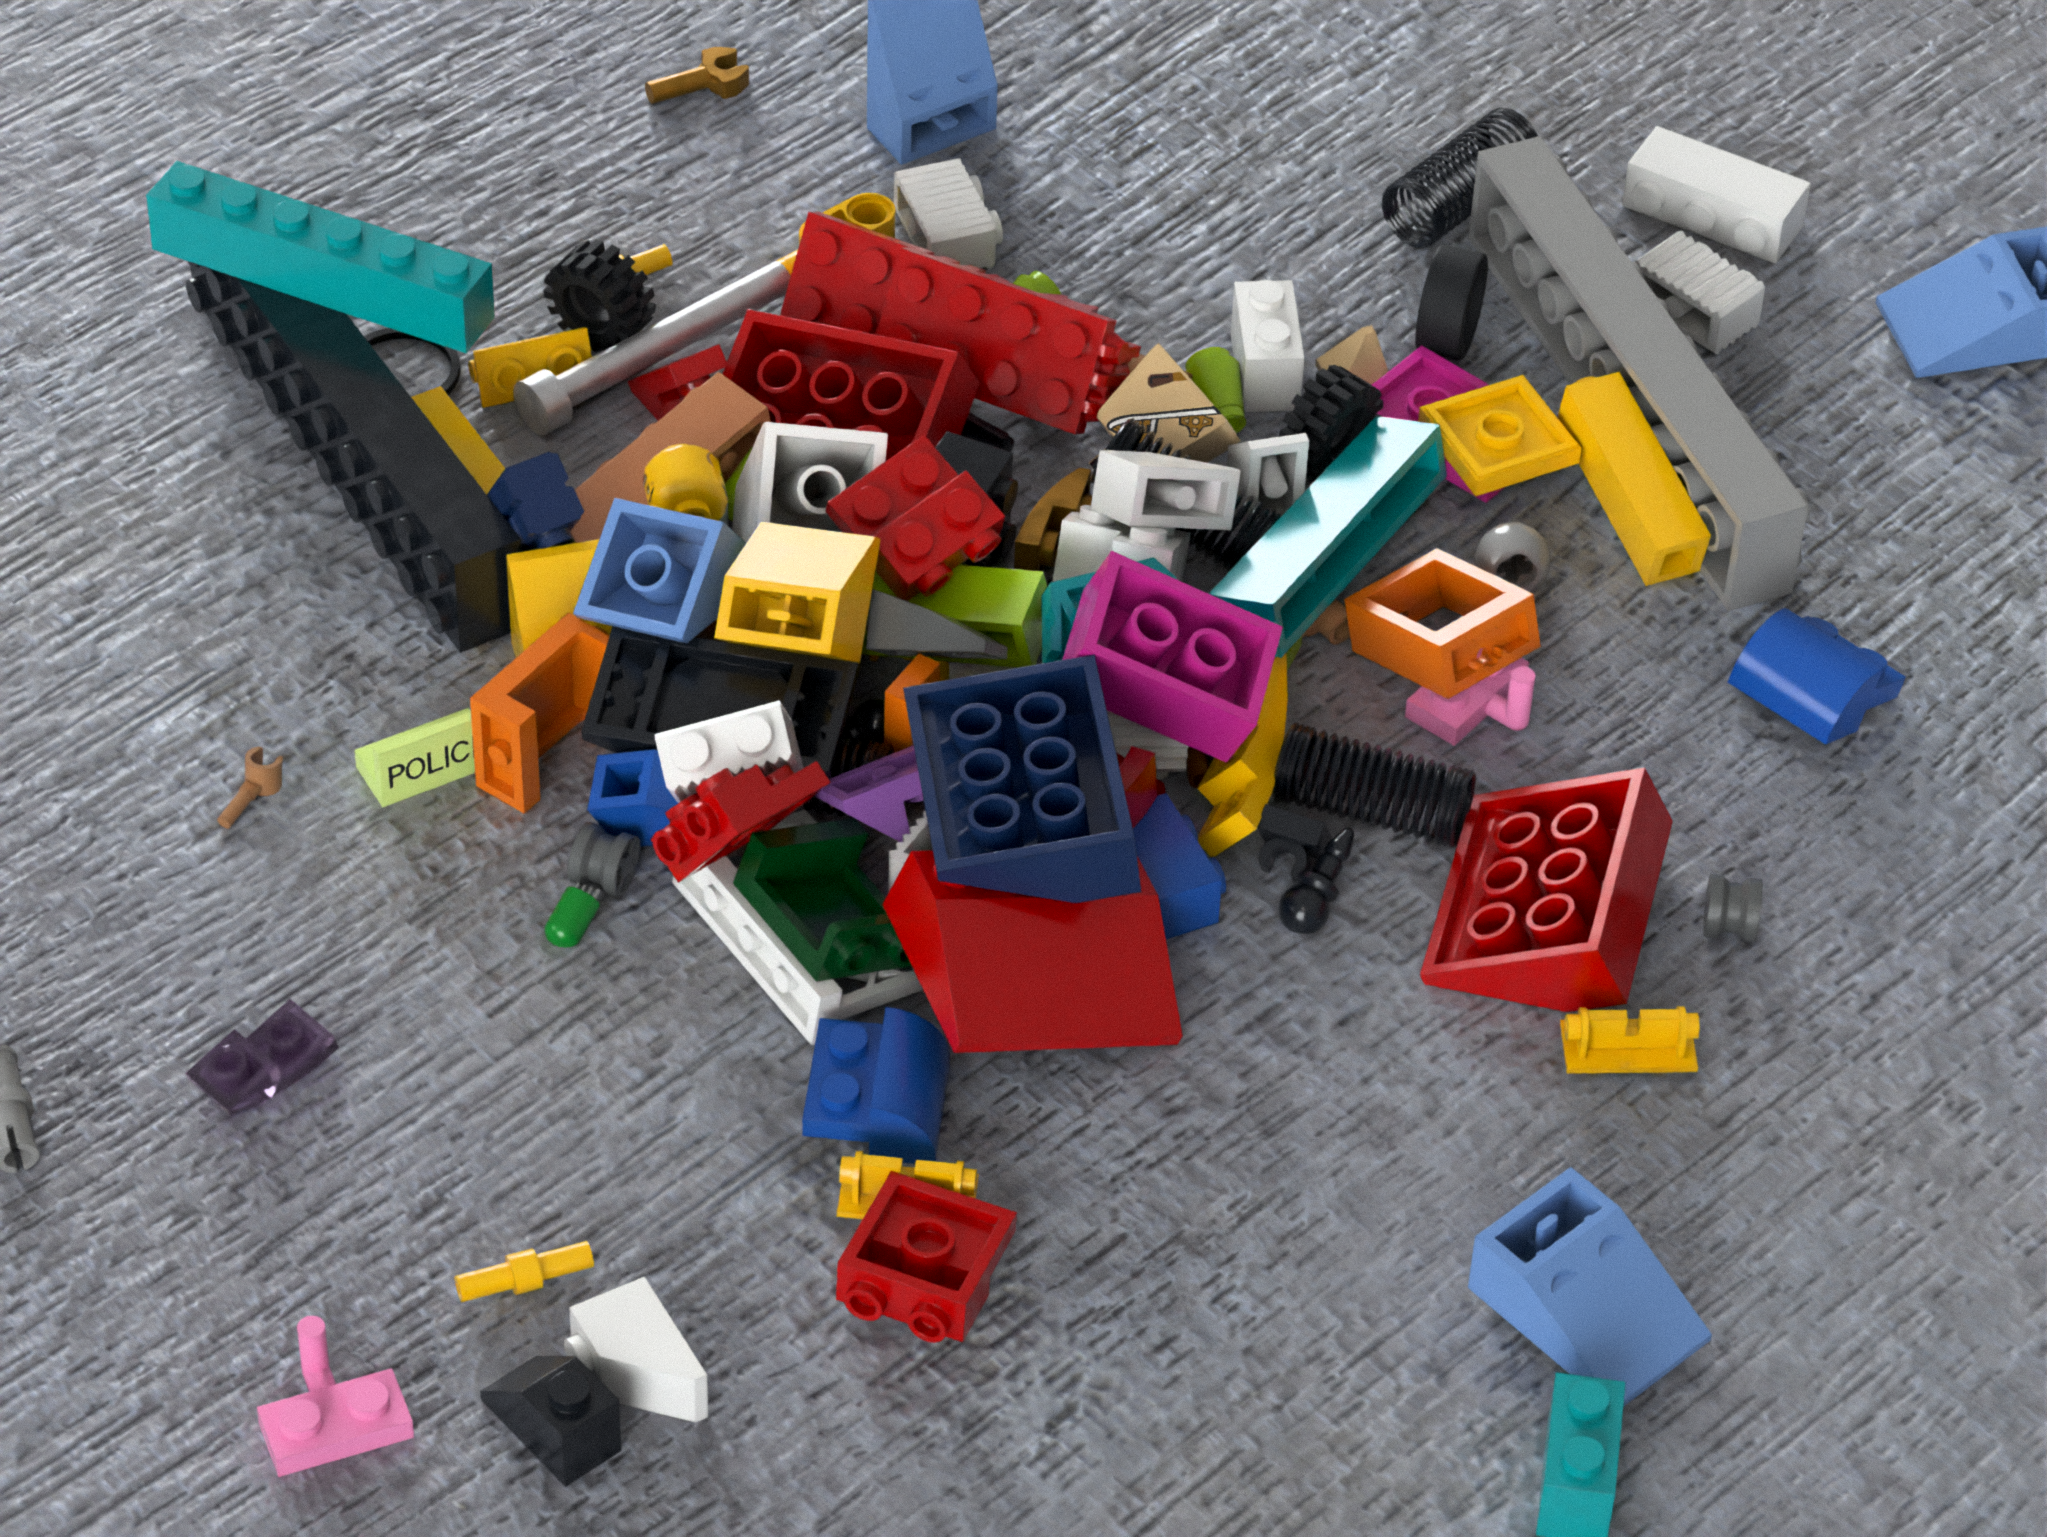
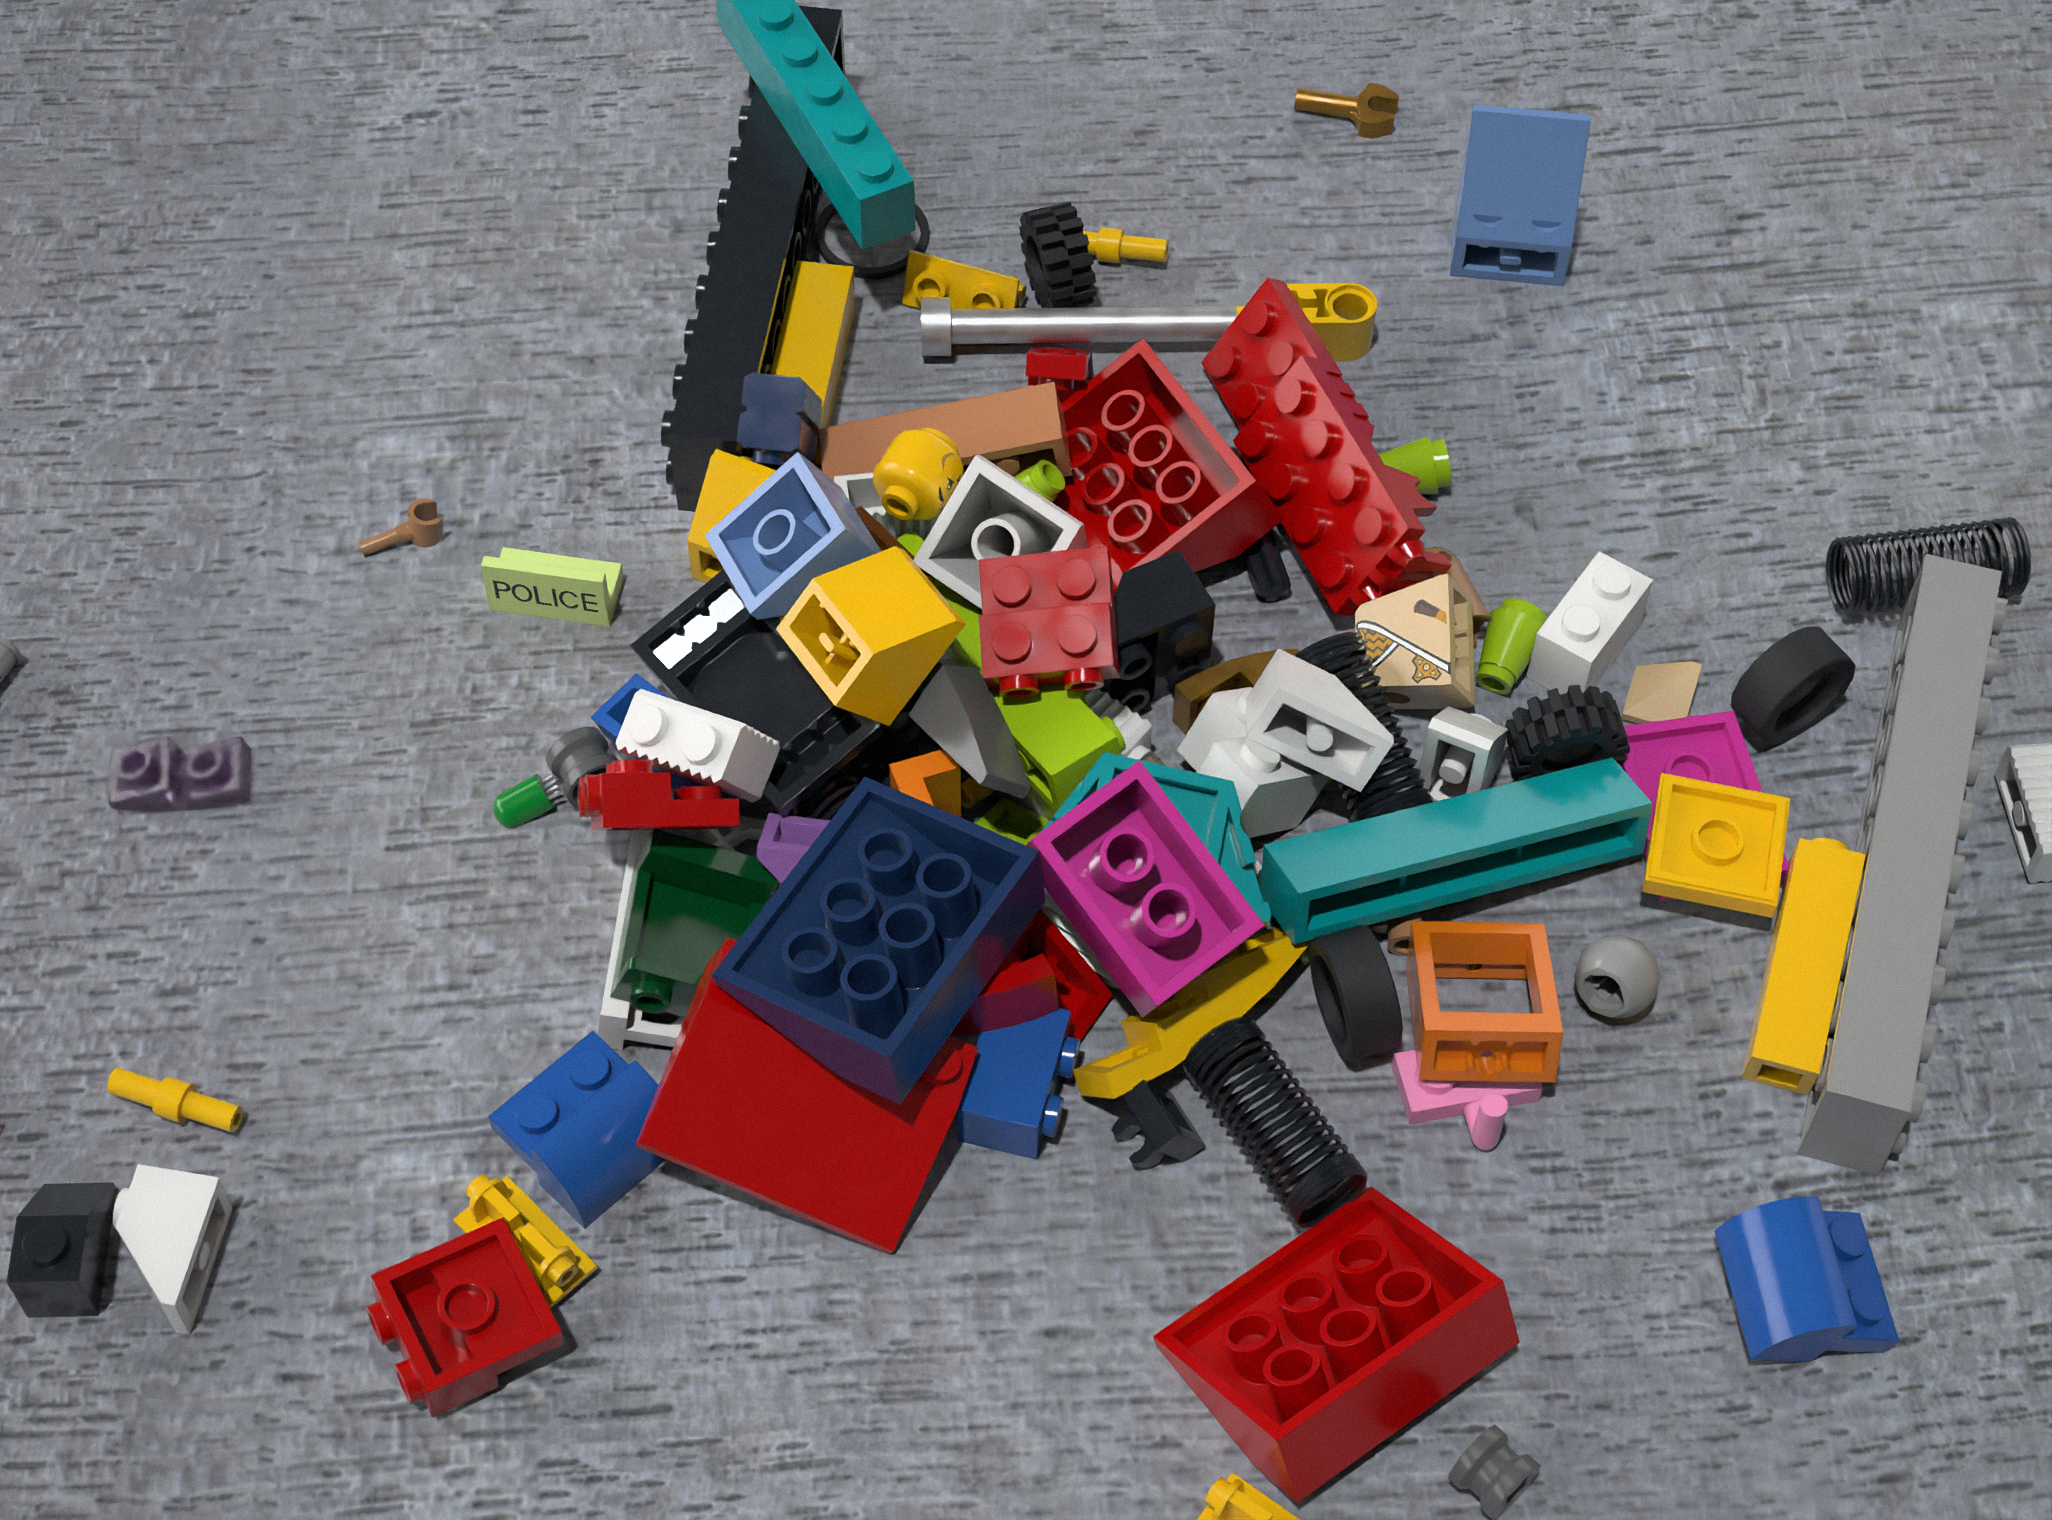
camera: 40 degrees right, 10 degrees up
orange panel [470,612,610,814] -> none
white brick [894,158,1003,270] -> none
black bar [1278,827,1354,934] -> none
none -> black tyre [1309,925,1403,1061]

